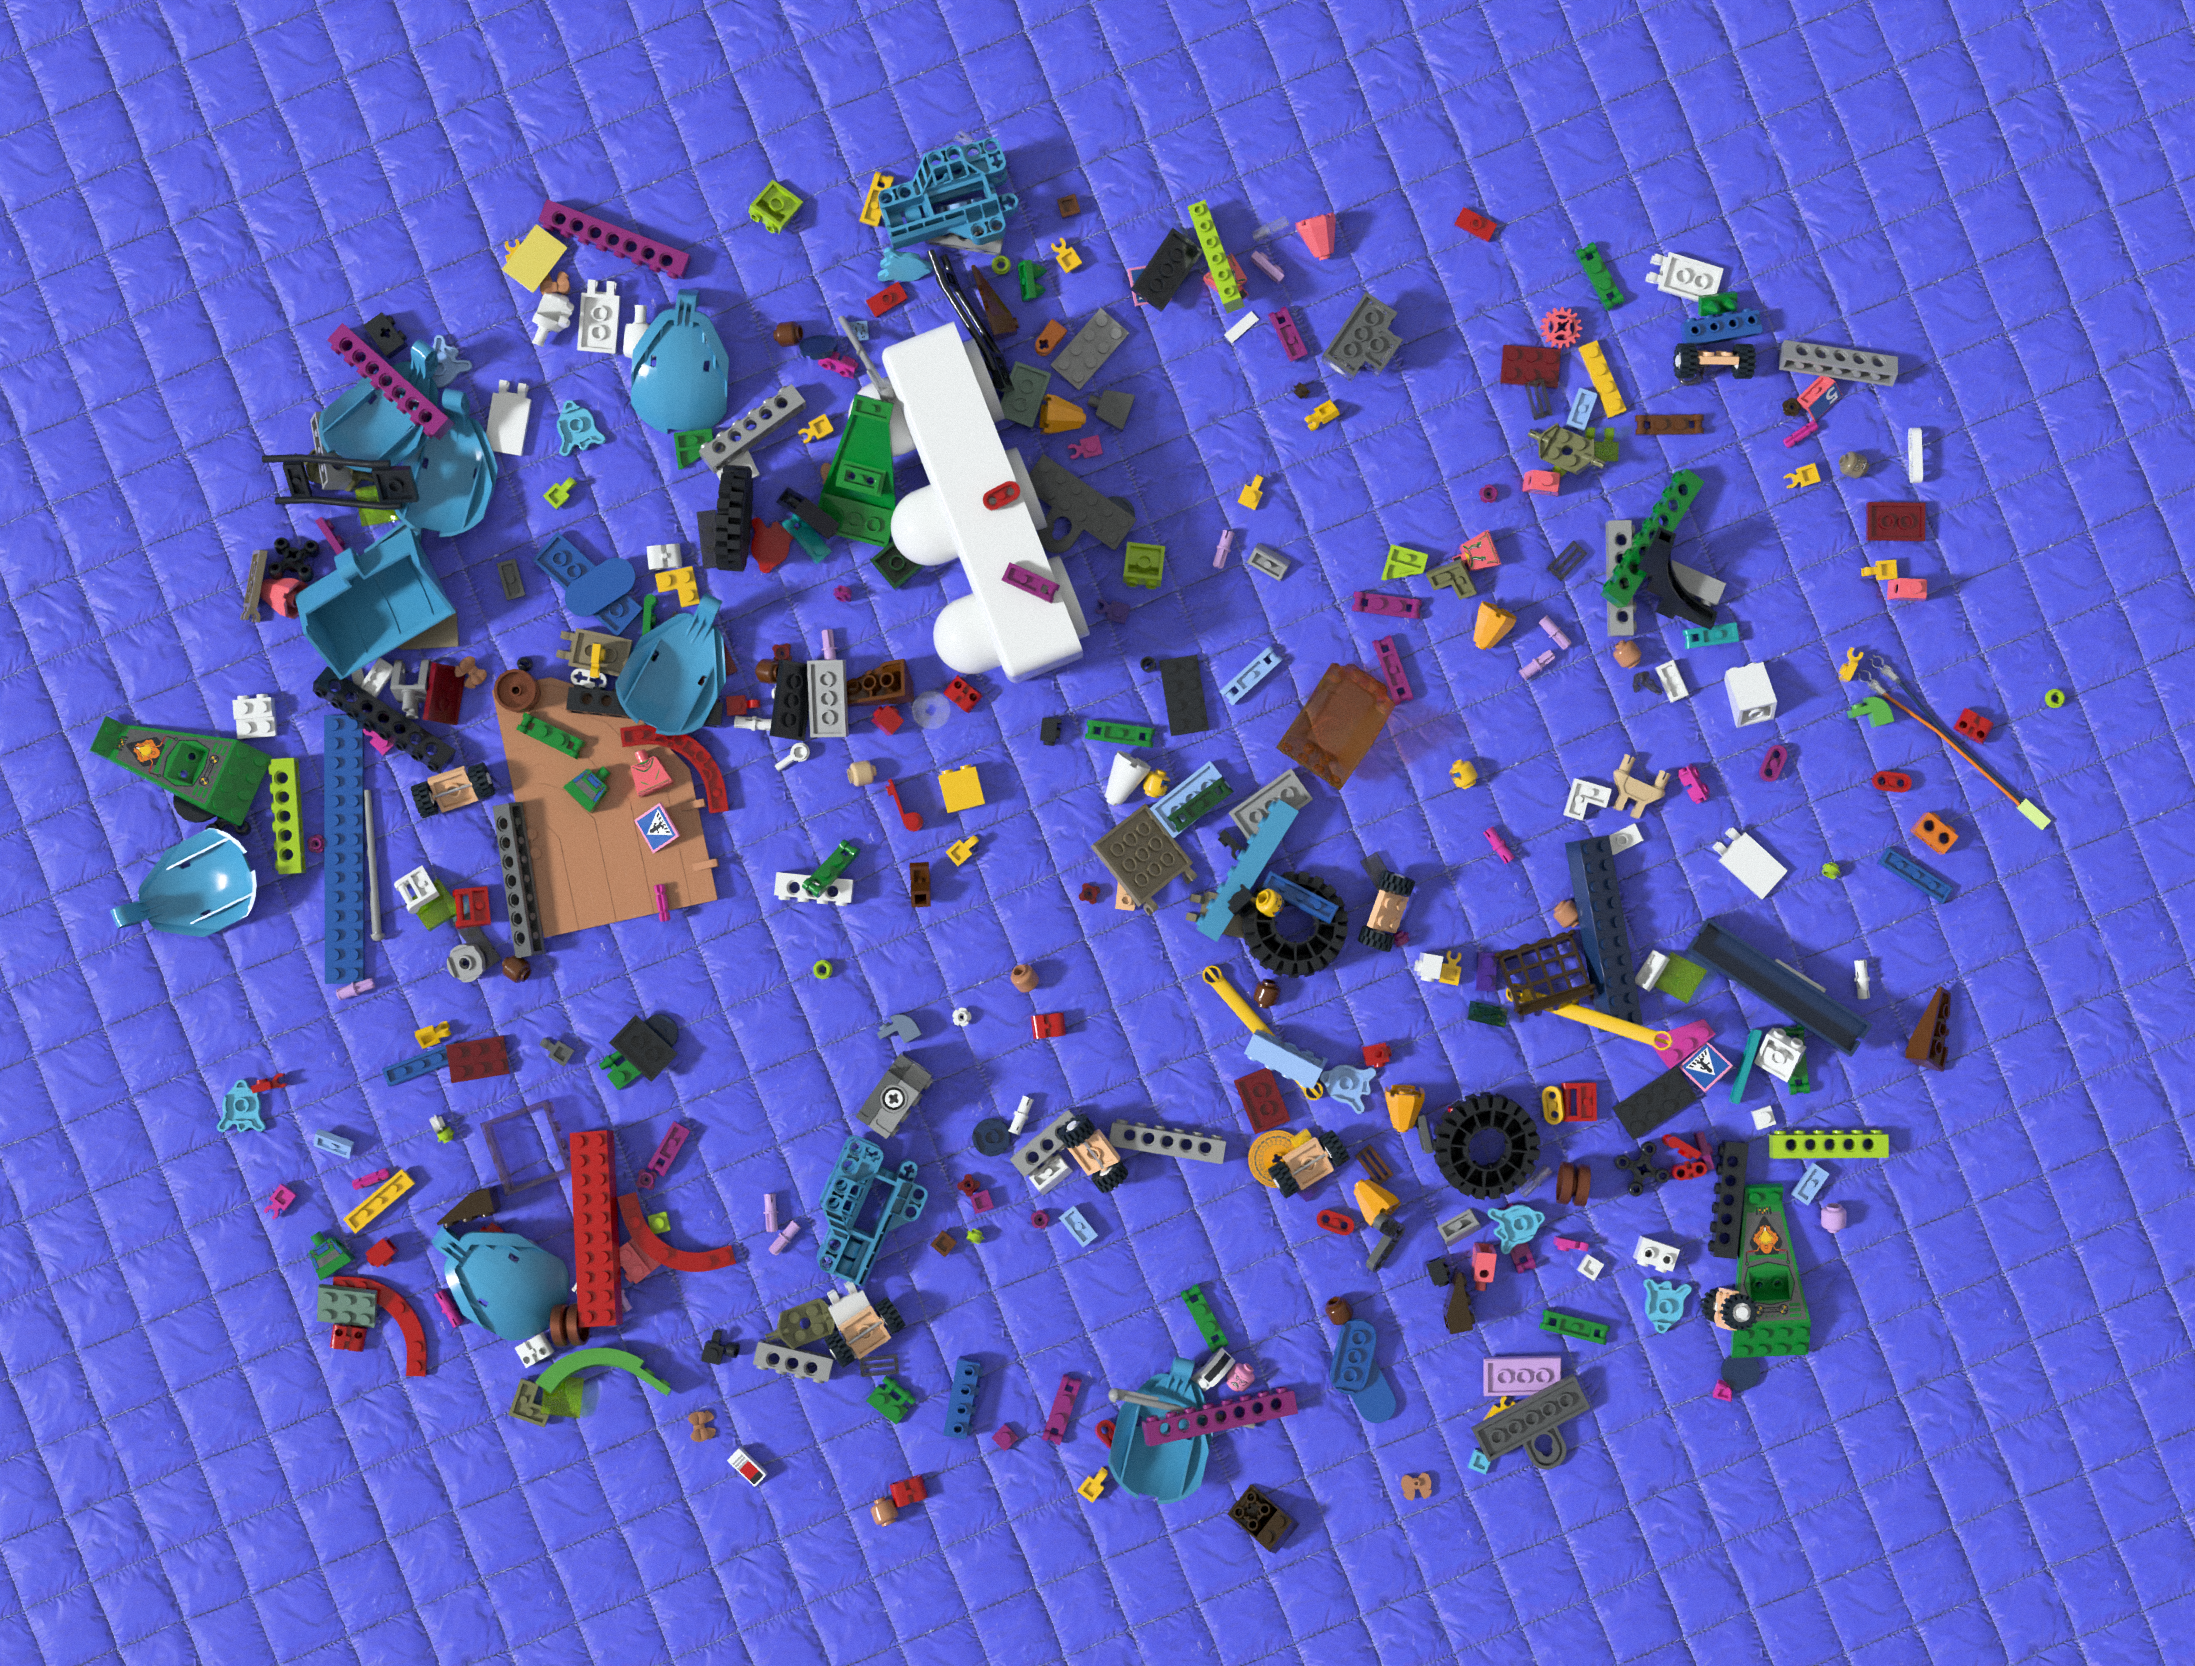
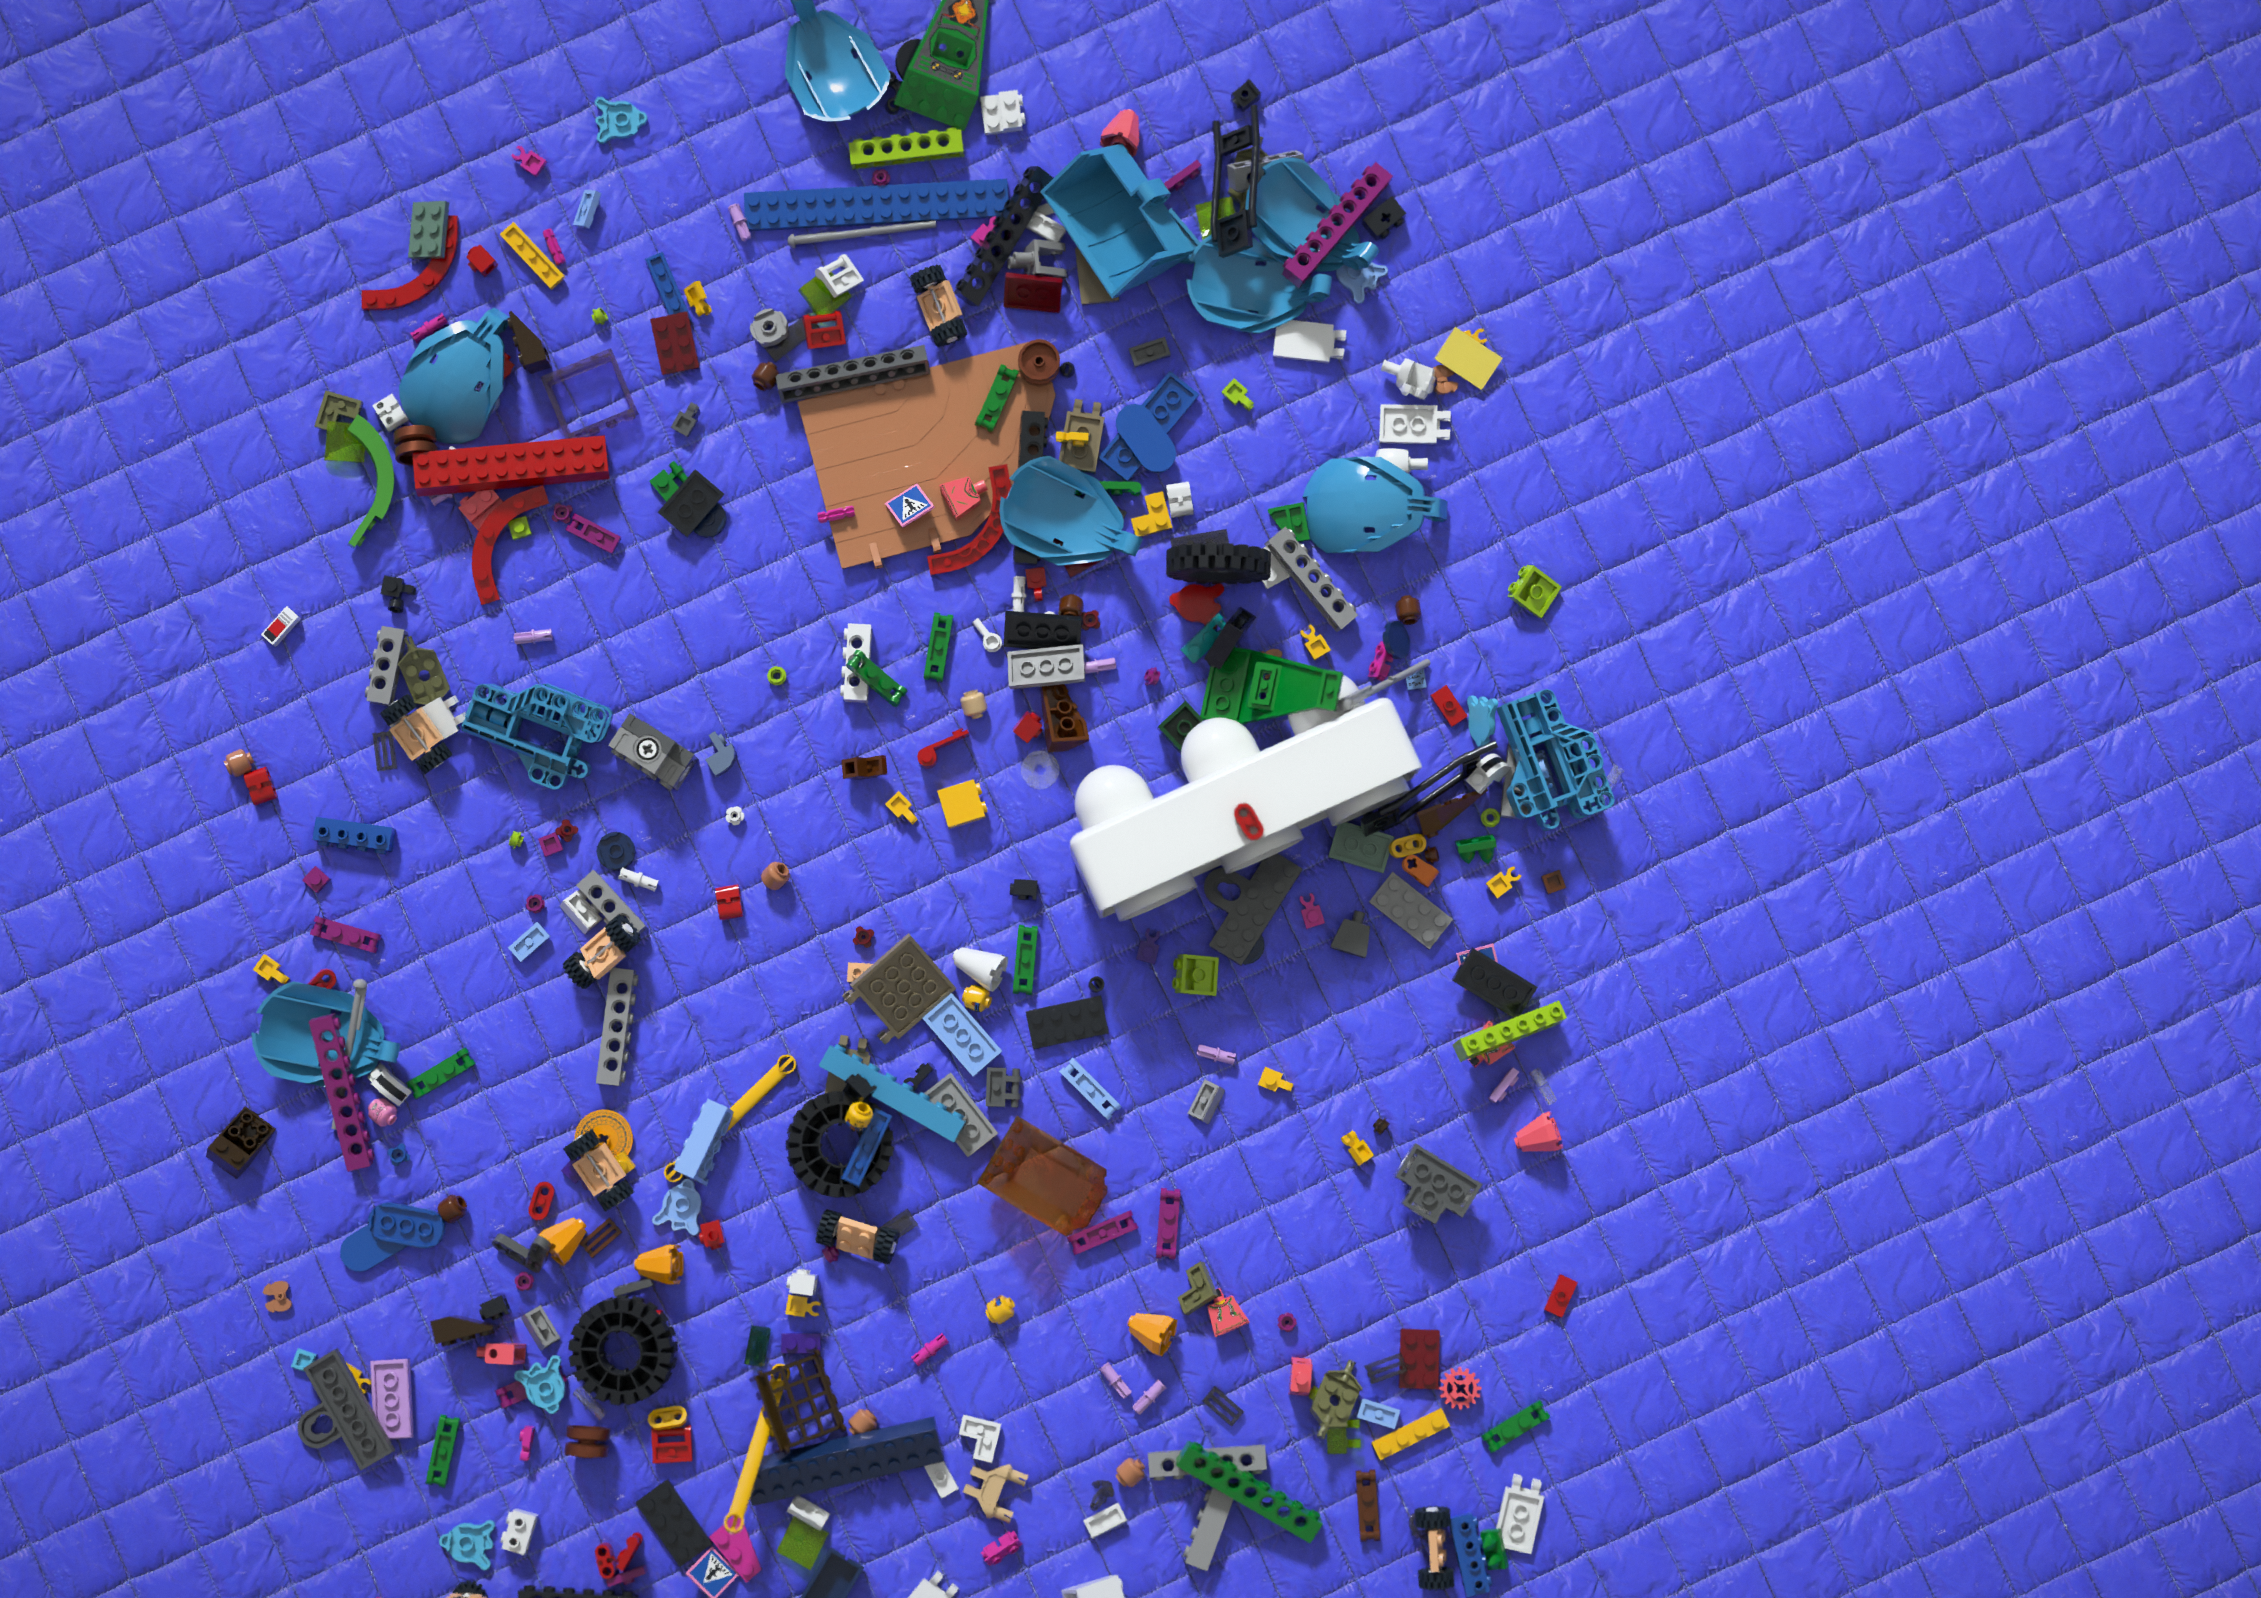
camera: 85 degrees right, 5 degrees down
dark tan tile [240,550,268,623] -> none
red plate [251,1073,288,1094] -> none
black gear [268,537,320,582] -> none
green torso [308,1231,356,1281] -> none
red piece [329,1323,367,1352] -> none
white plate [429,1114,445,1133] -> none
nougat piece [454,656,487,688] -> none
magenta brick [538,199,692,280] -> none
medium azure tile [557,400,606,457] -> none
green torso [563,766,611,813] -> none
white beam [571,669,608,689] -> none
nougat piece [688,1410,716,1442] -> none
lavender axle [769,1220,801,1256] -> none
yellow plate [859,171,894,228] -> none
green plate [866,1375,916,1425] -> none
reddish brown plate [930,1230,957,1257] -> none
red piece [943,675,983,714] -> none
magenta plate [1001,562,1060,604] -> none
light orange cone [1039,394,1086,435] -> none
dark green plate [1167,776,1234,833] -> none
white window [1224,311,1259,343] -> none
dark red plate [1233,1067,1291,1134] -> none
reddish brown head [1253,979,1281,1009] -> none
magenta plate [1268,306,1308,363] -> none
lime wing [1381,544,1428,580] -> none
white plate [1577,1254,1604,1281] -> none
black gear [1614,1141,1670,1197] -> none
black arch [1637,526,1718,630] -> none
teal plate [1682,622,1739,649] -> none
none -> blue plate [387,1144,410,1166]
none -> magenta plate [515,1272,534,1291]
none -> green plate [923,612,954,682]
none -> dark grey plate [986,1067,1022,1107]
none -> black brick [1231,79,1261,112]
none -> yellow plate [1389,834,1426,858]
none -> reddish brown plate [1425,846,1439,865]
none -> white brick [1466,753,1511,794]

